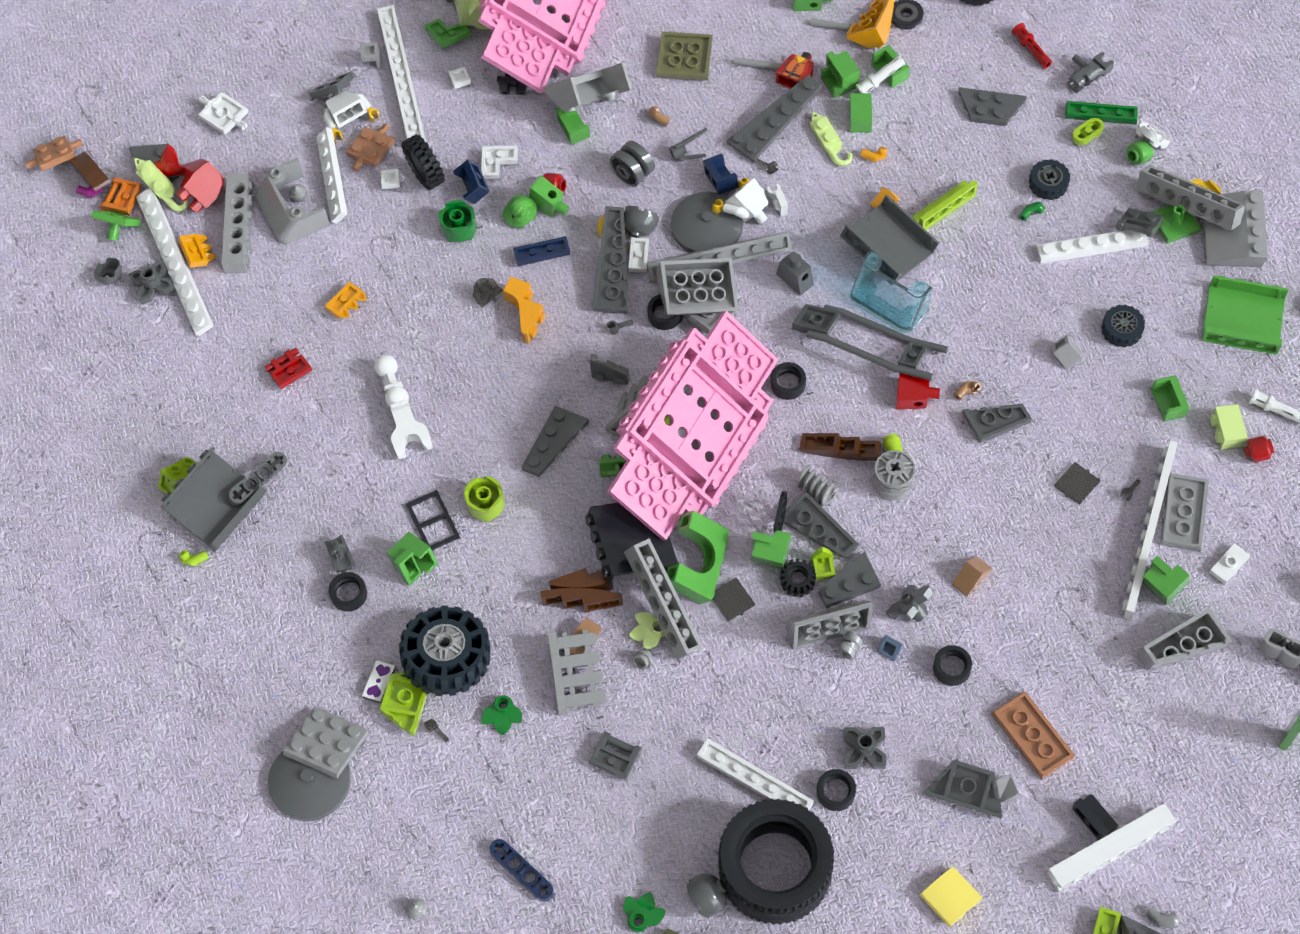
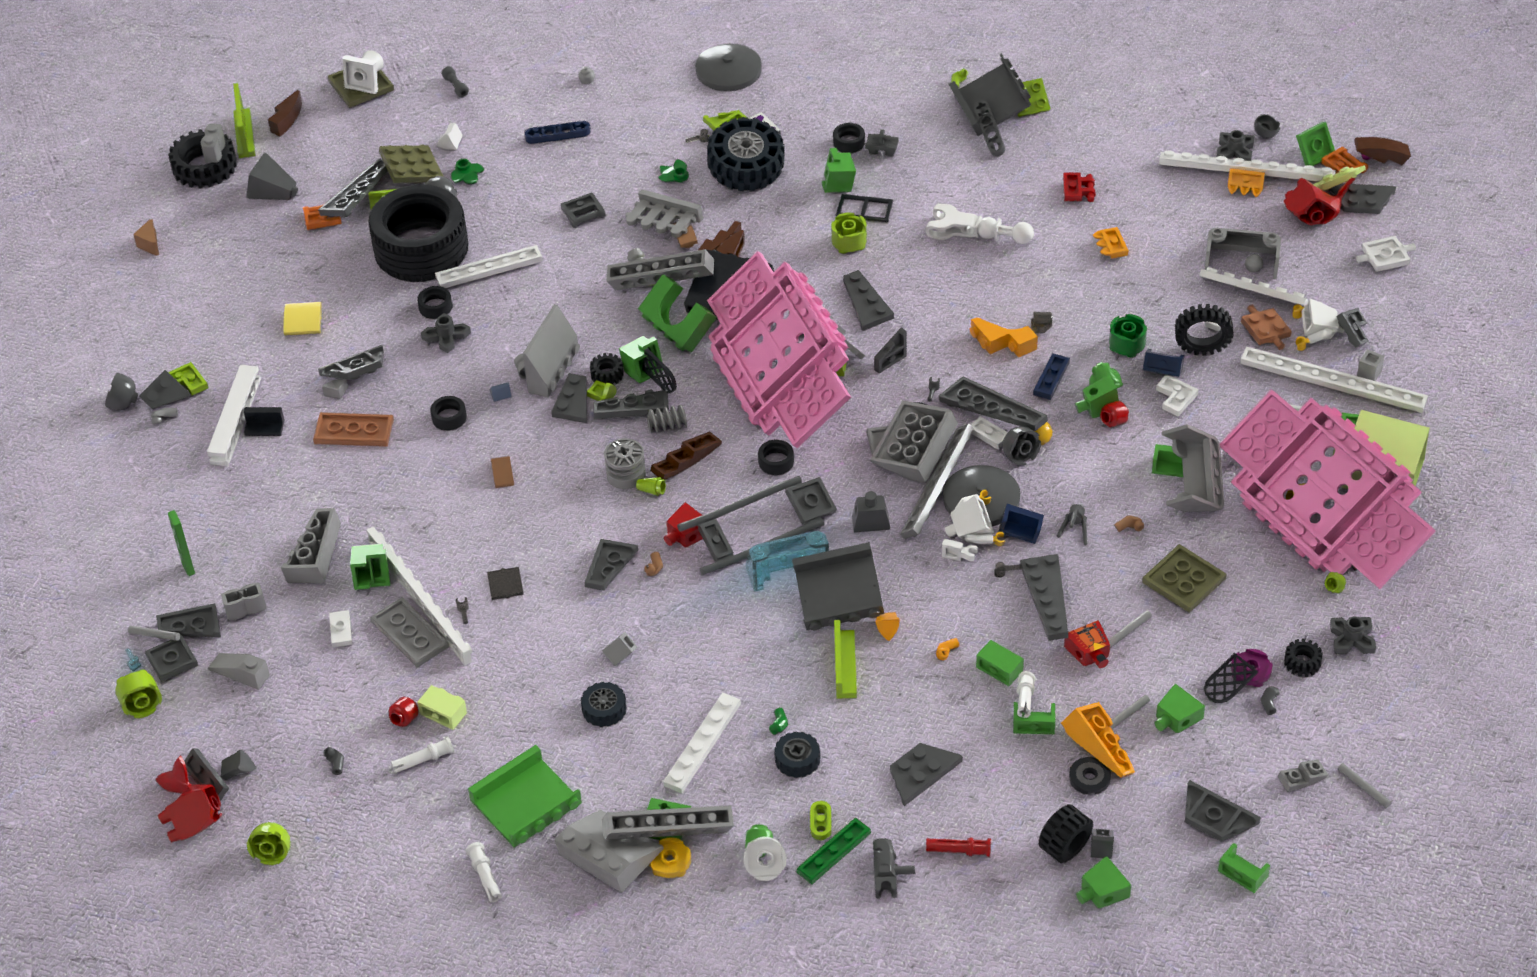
camera: 125 degrees right, 15 degrees down
nougat plate [25,136,84,171] -> none
light grey brick [221,173,254,274] -> none
light grey plate [283,707,368,779] -> none
dark grey wheel [609,140,655,187] -> none
clear smoke piece [712,578,755,622] -> none
yellowish green plate [810,112,852,166] -> none
bright green plate [821,51,860,98] -> none
dark grey plant [886,585,935,622] -> none
dark grey plate [1116,208,1163,238] -> none
bright green panel [1151,375,1190,422] -> none

